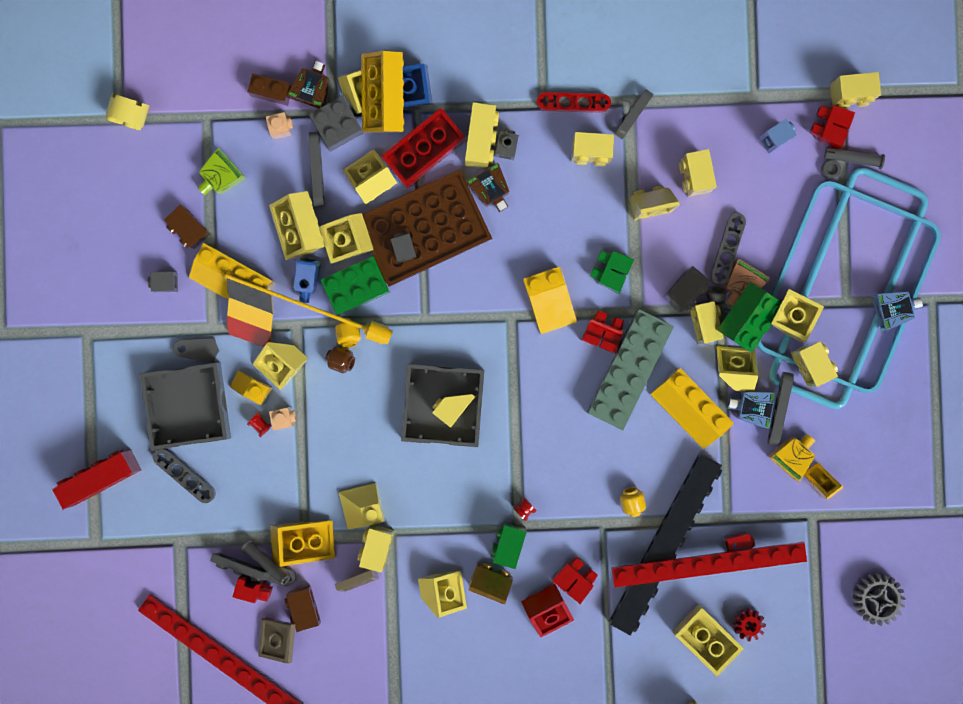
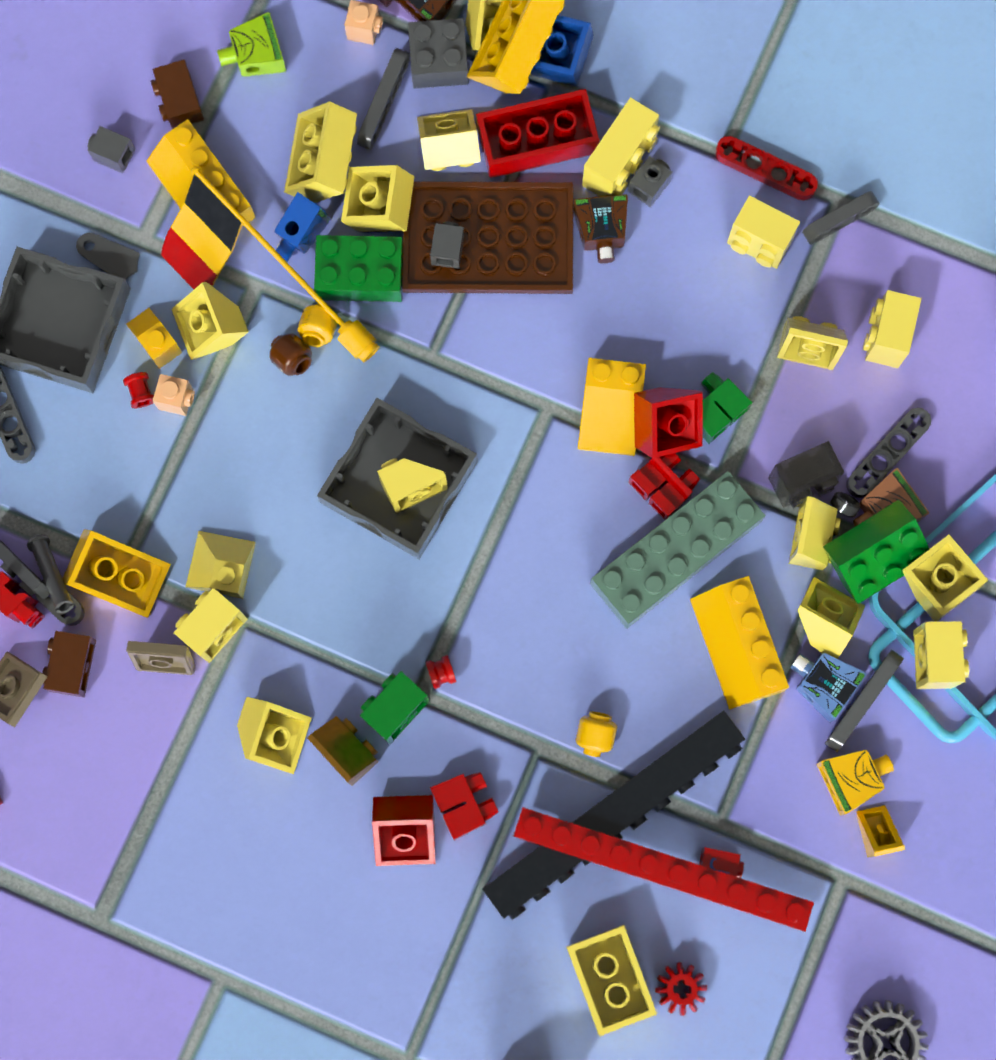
camera: 30 degrees right, 10 degrees down
none -> red slope [634,387,703,458]

